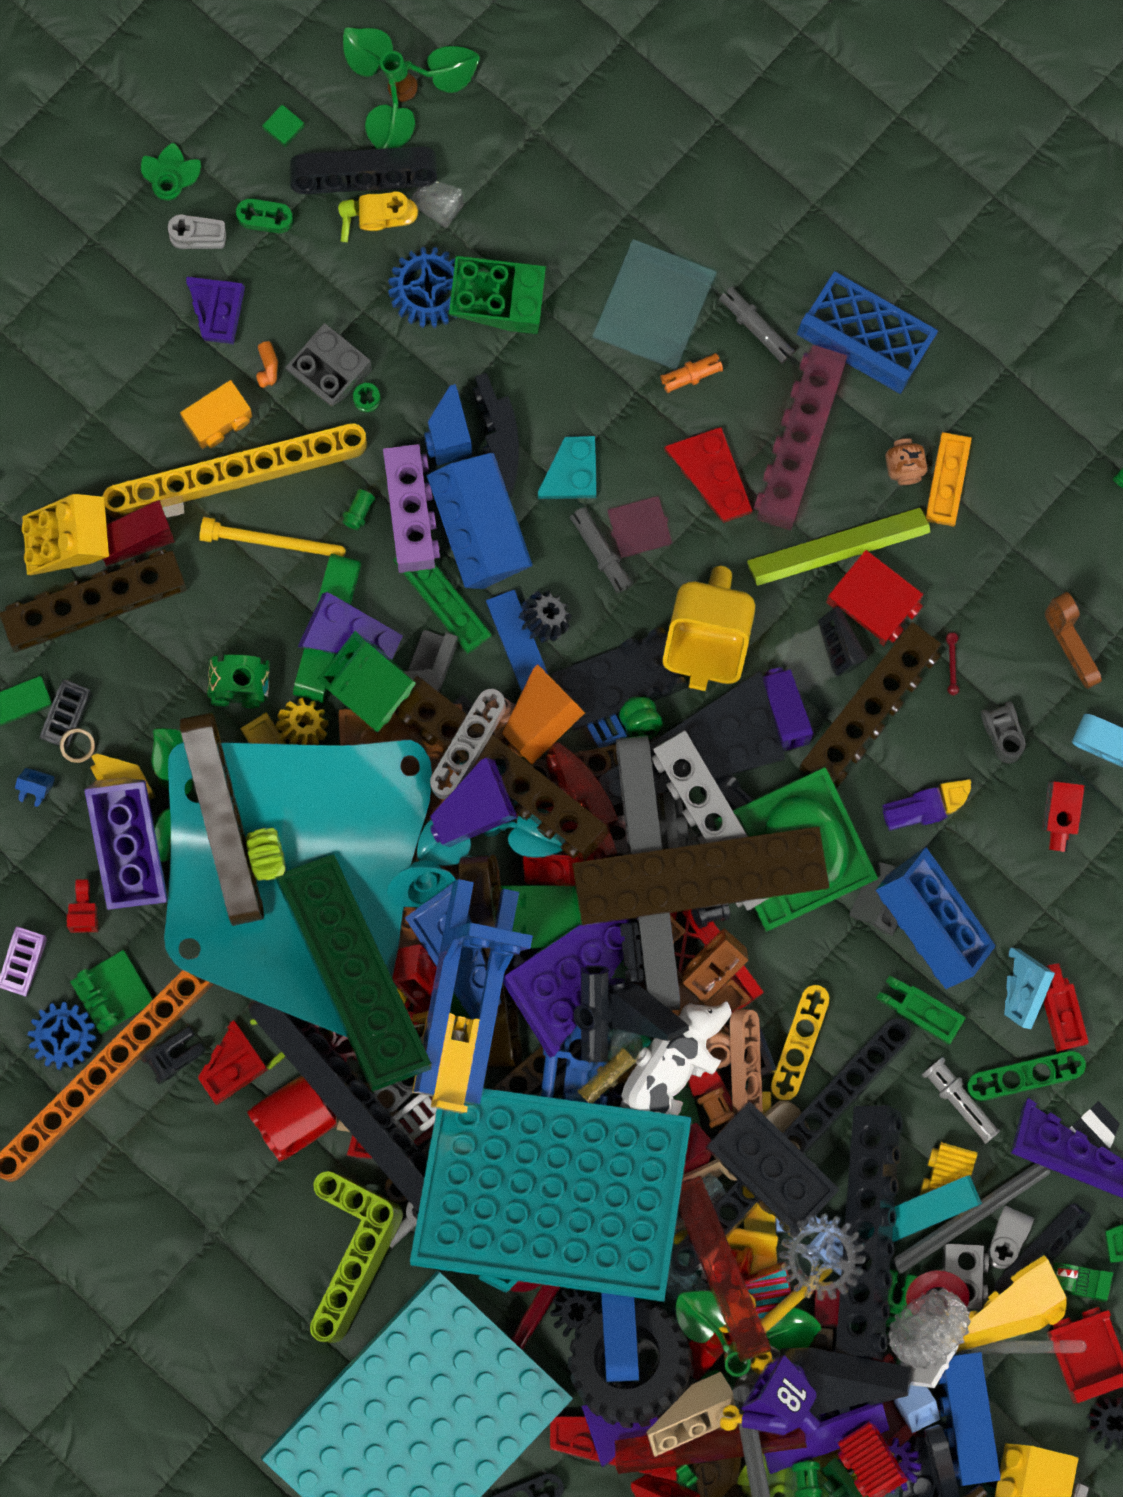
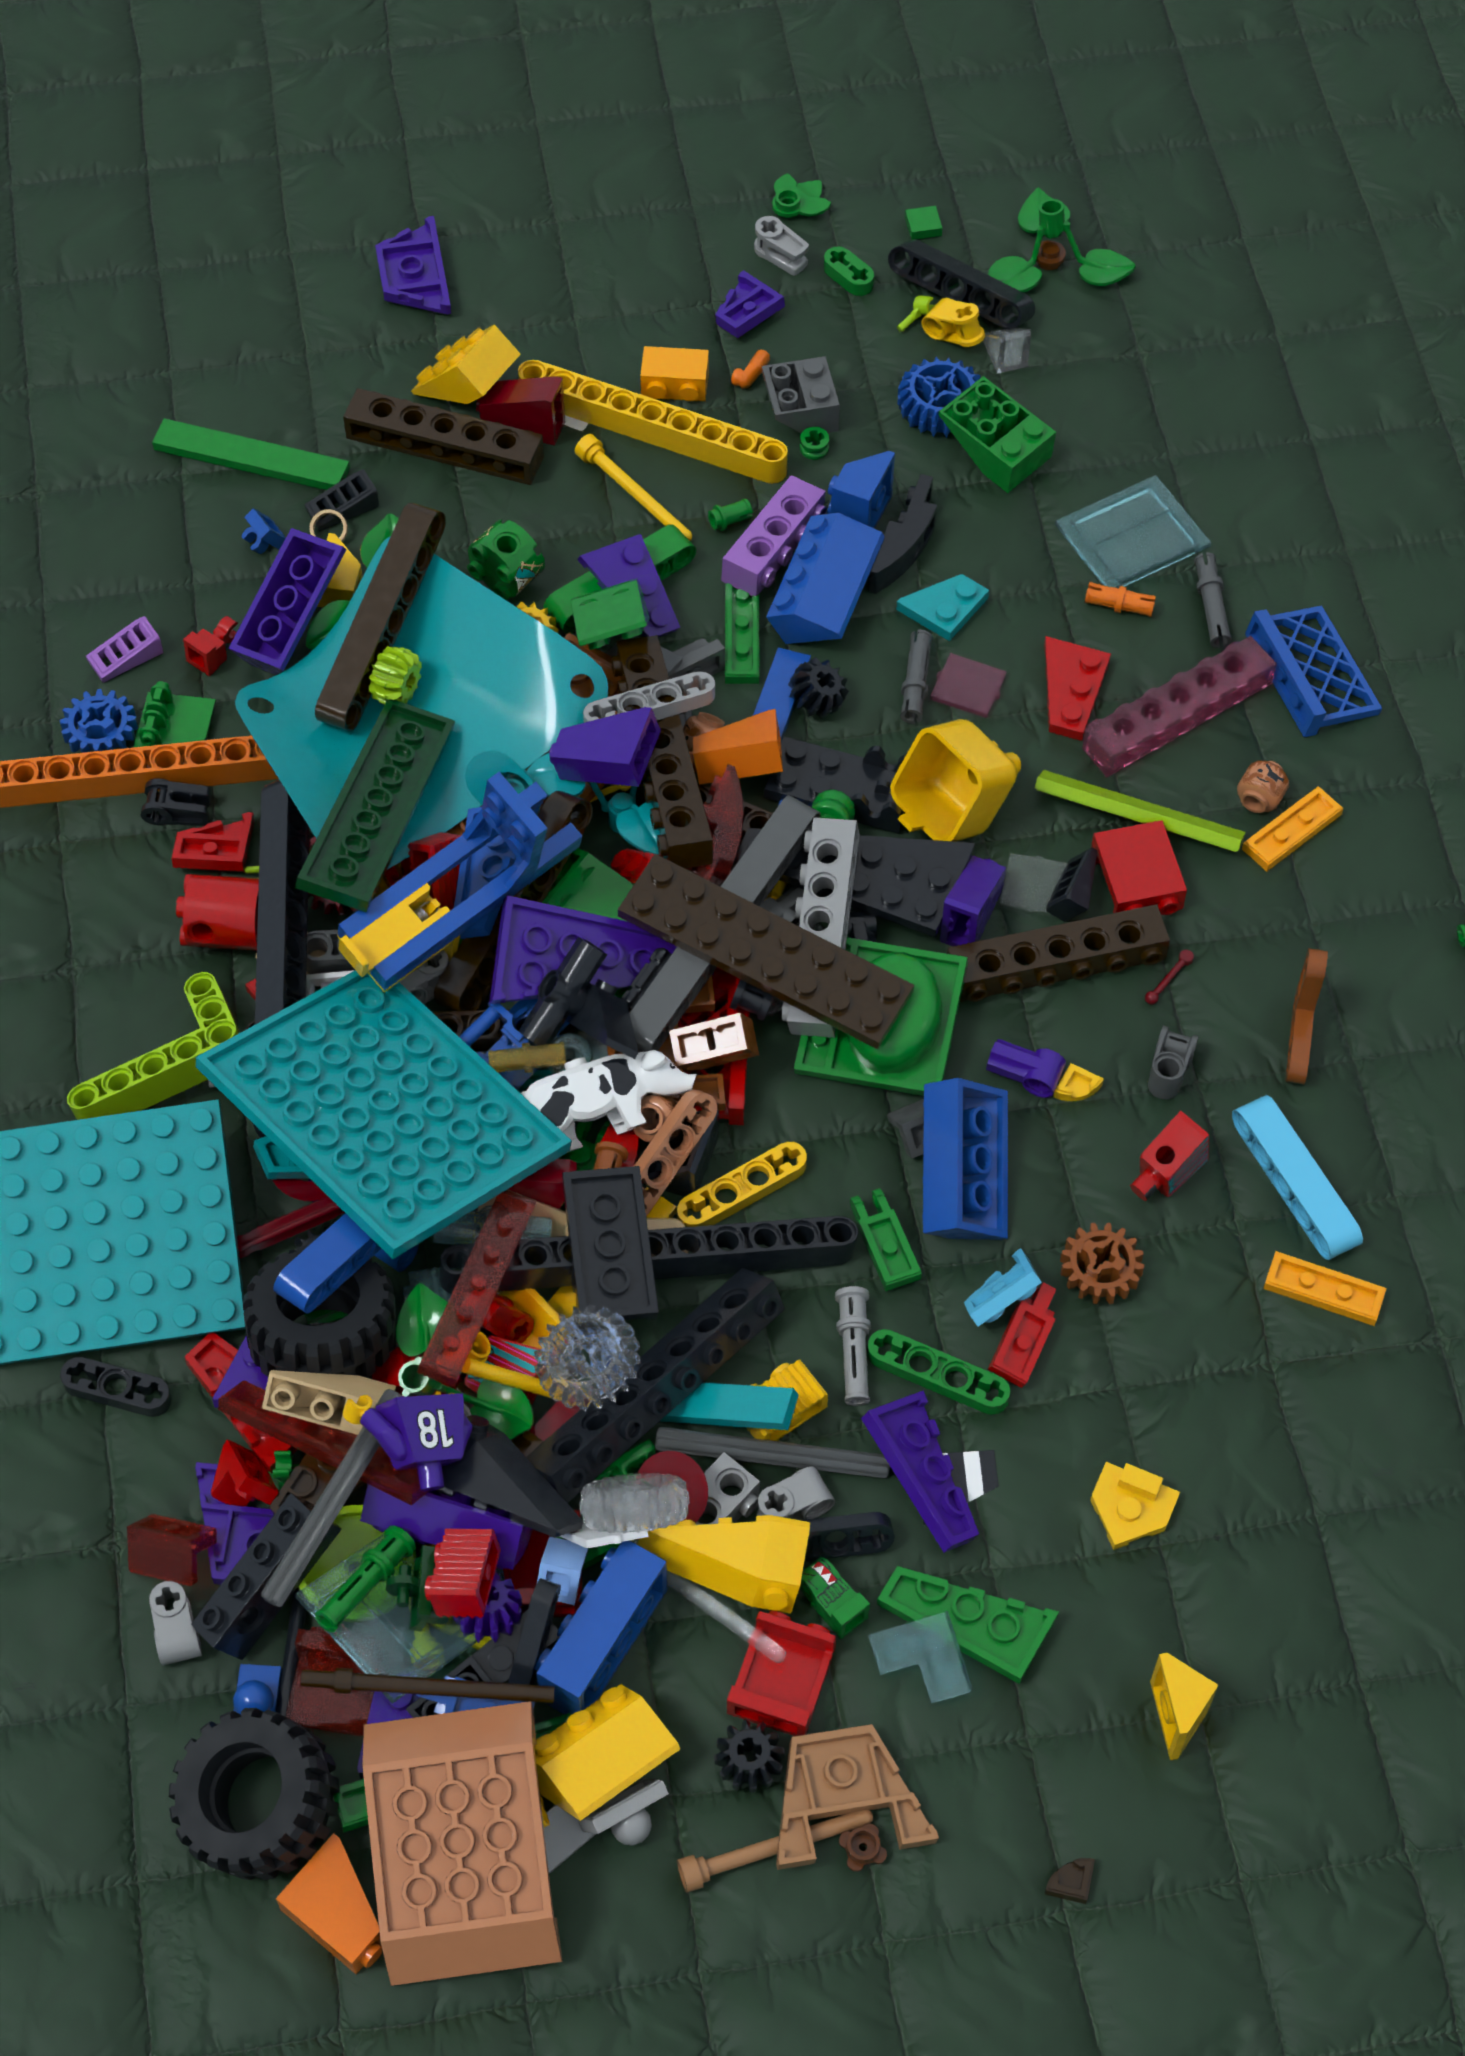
camera: 40 degrees right, 20 degrees down
none -> dark orange gear [1060,1222,1144,1304]

